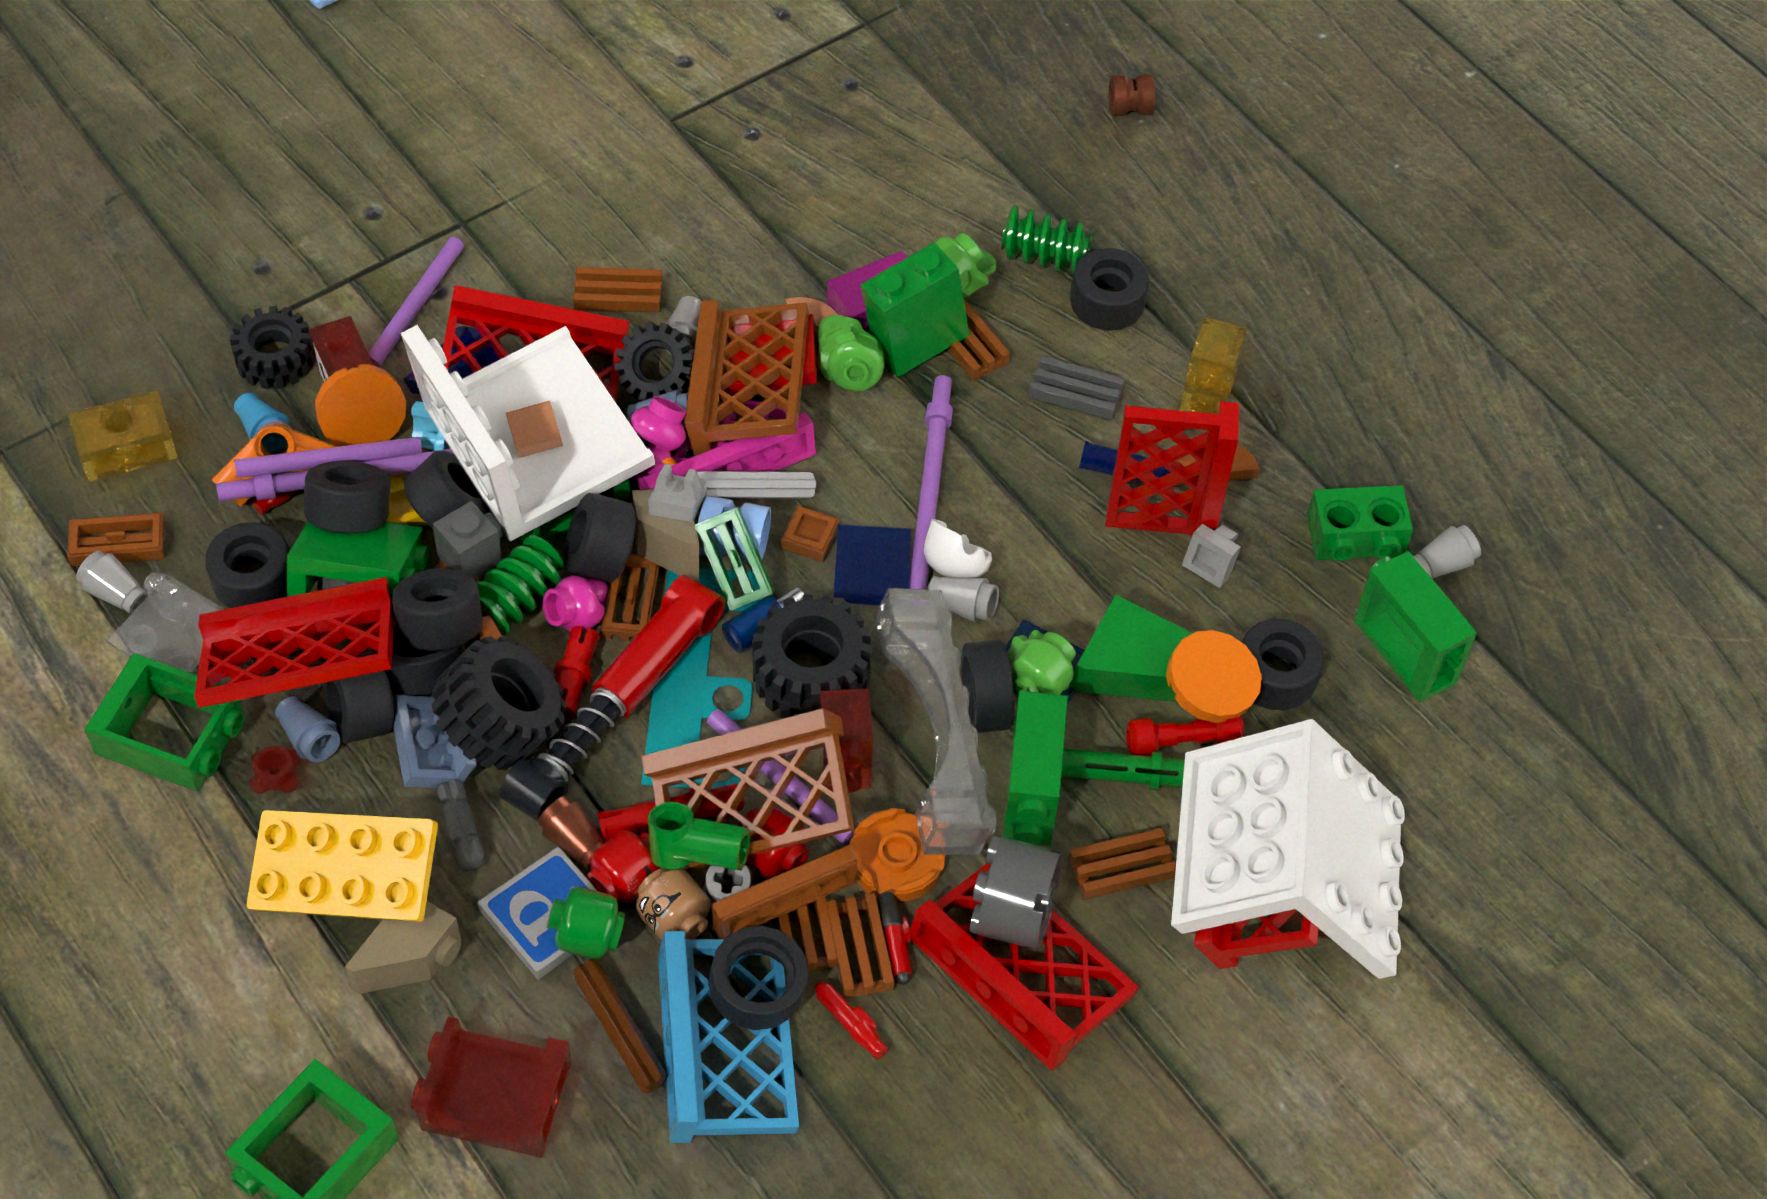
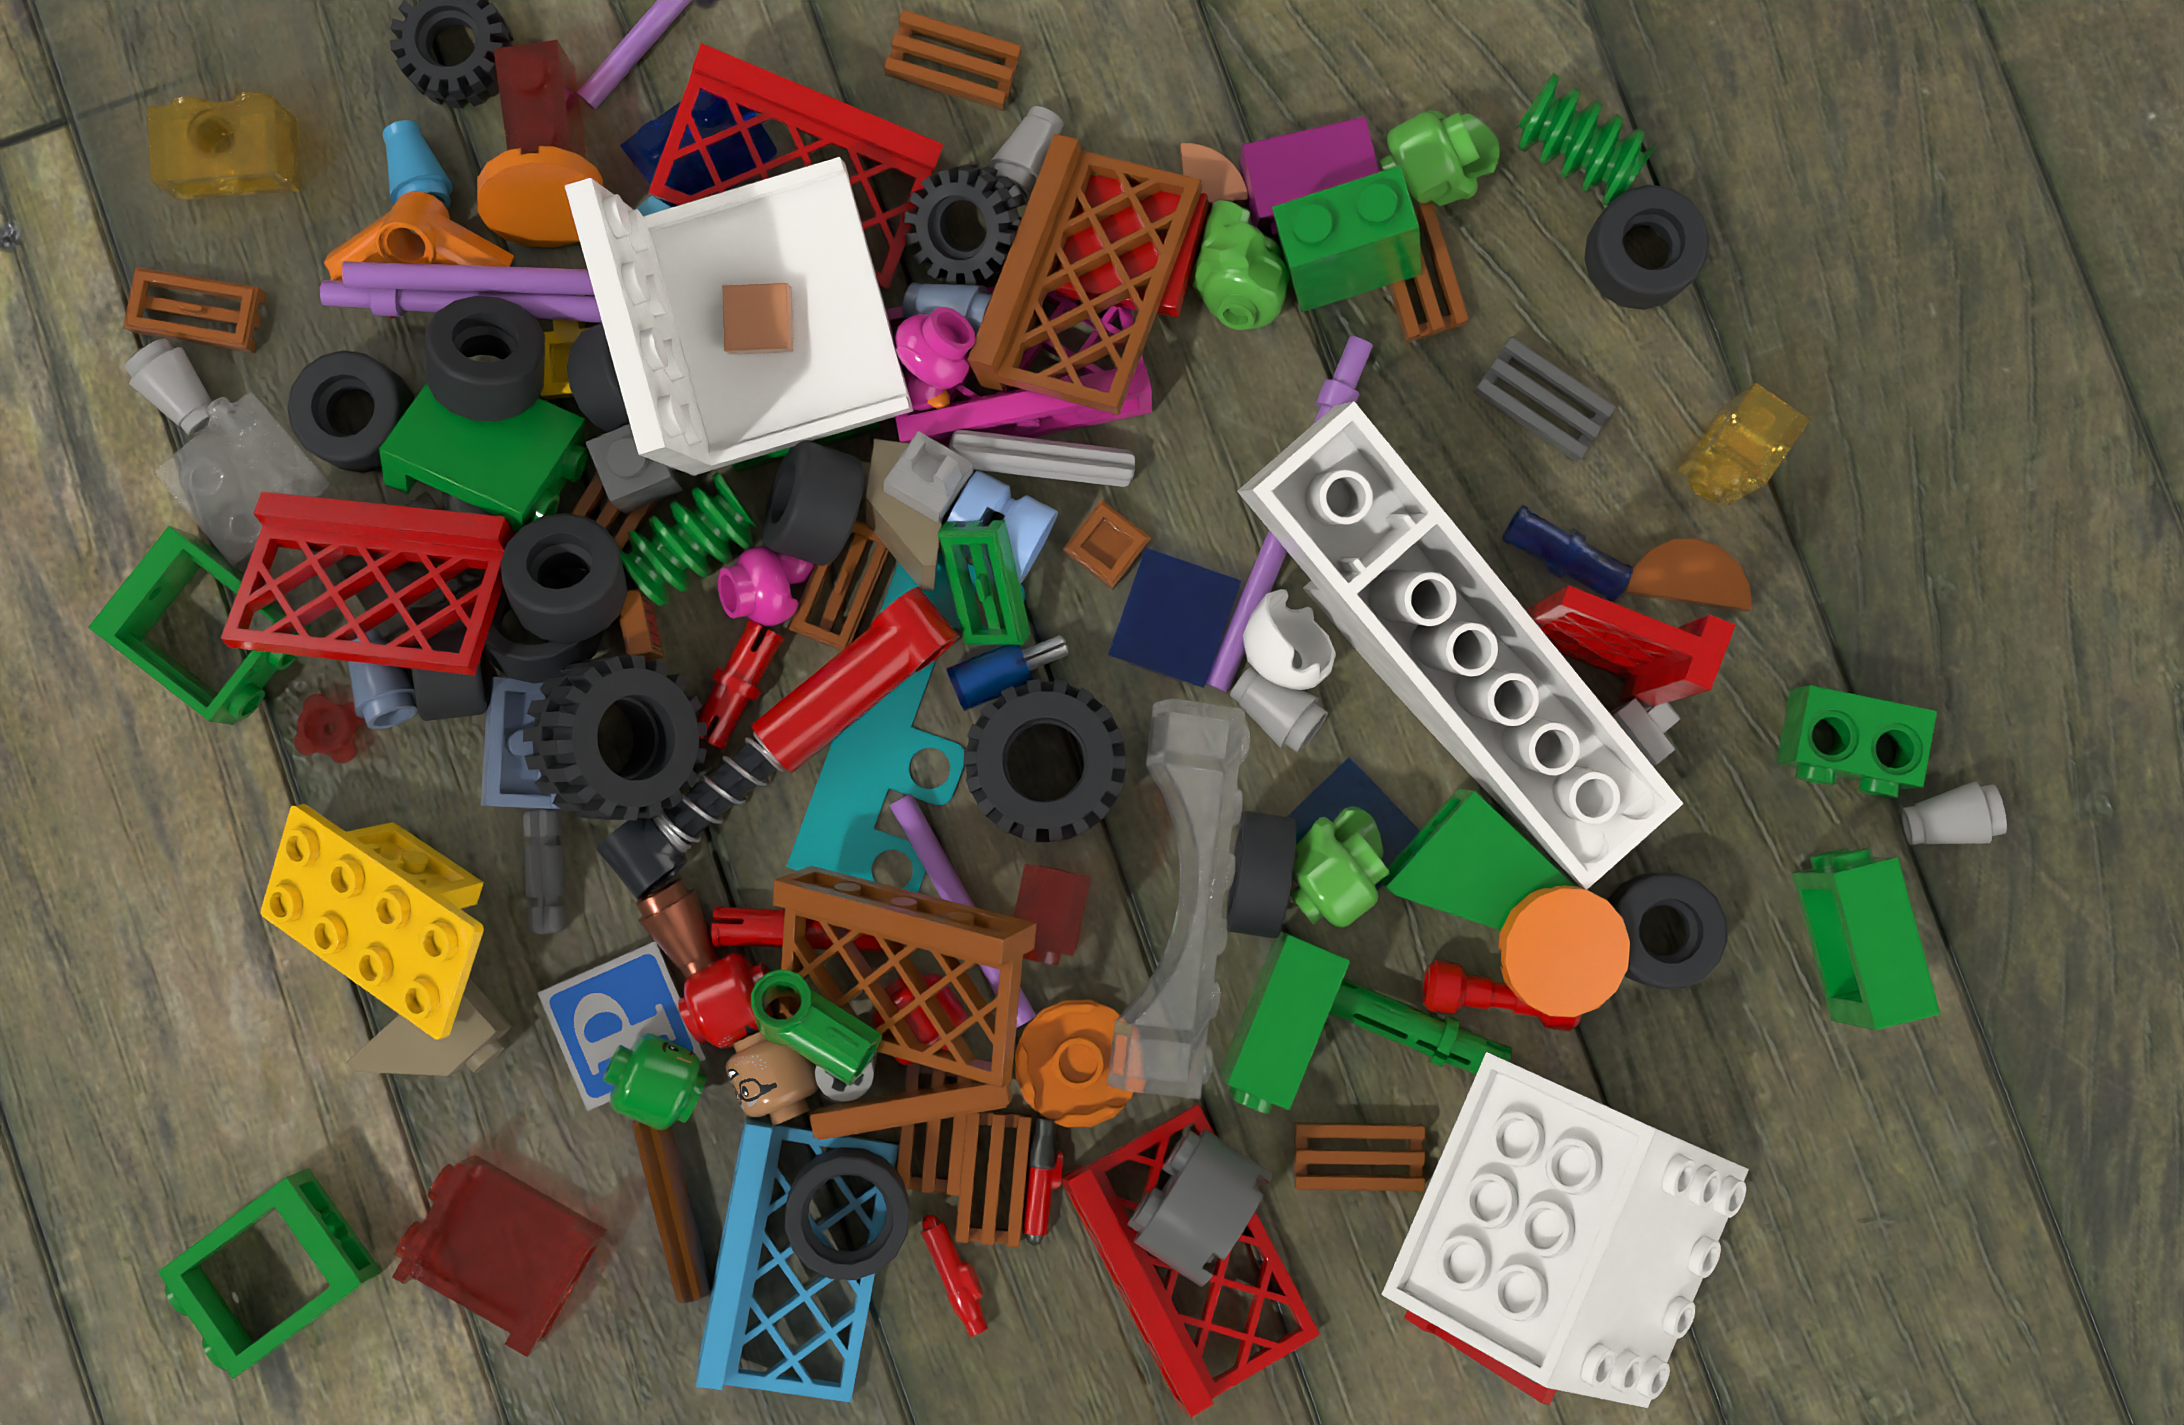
camera: 20 degrees right, 30 degrees up
none -> white slope [1237,401,1683,890]

